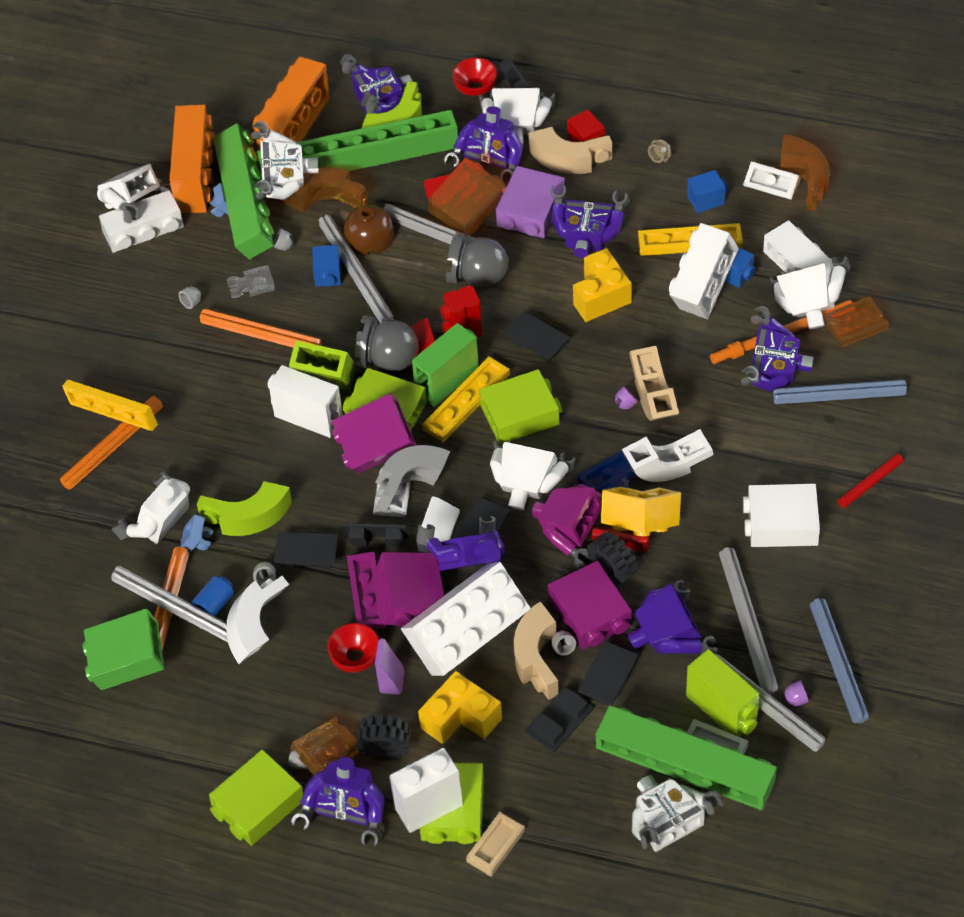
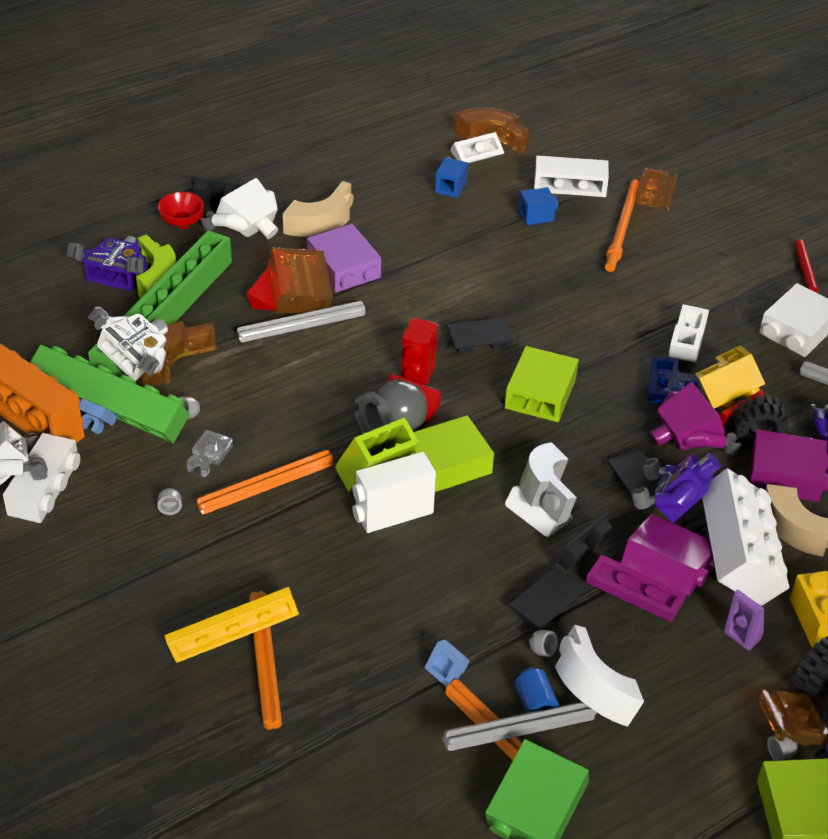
camera: 55 degrees left, 10 degrees down
white torso [111,471,190,544] -> none
lime arch [197,481,292,536] -> none
orange brick [253,56,330,151] -> none
blue brick [313,245,341,287] -> none
light grey axle [319,215,394,323] -> none
red piece [328,623,379,672] -> none
magenta brick [332,394,417,473] -> none
reddish brown cylinder [344,205,394,255] -> none
bright green brick [412,323,479,407] -> none
white slope [417,496,460,553] -> none
yellow tile [422,357,510,443] -> none
dark purple torso [444,106,523,182] -> none
dark grey tile [446,232,509,288] -> none
white torso [490,440,576,510] -> none
dark purple torso [551,185,630,258] -> none
light grey hinge [551,630,576,656] -> none
red brick [567,110,605,142] -> none
yellow brick [573,248,631,322] -> none
medium lavender hinge [615,386,638,410] -> none
tan arch [629,346,679,421] -> none
yellow tile [638,223,743,256] -> none
dark tan plate [648,139,671,163] -> none
white brick [669,223,739,319] -> none
torso [741,306,814,392] -> none
white torso [770,256,851,329] -> none
sand blue axle [773,380,907,404] -> none

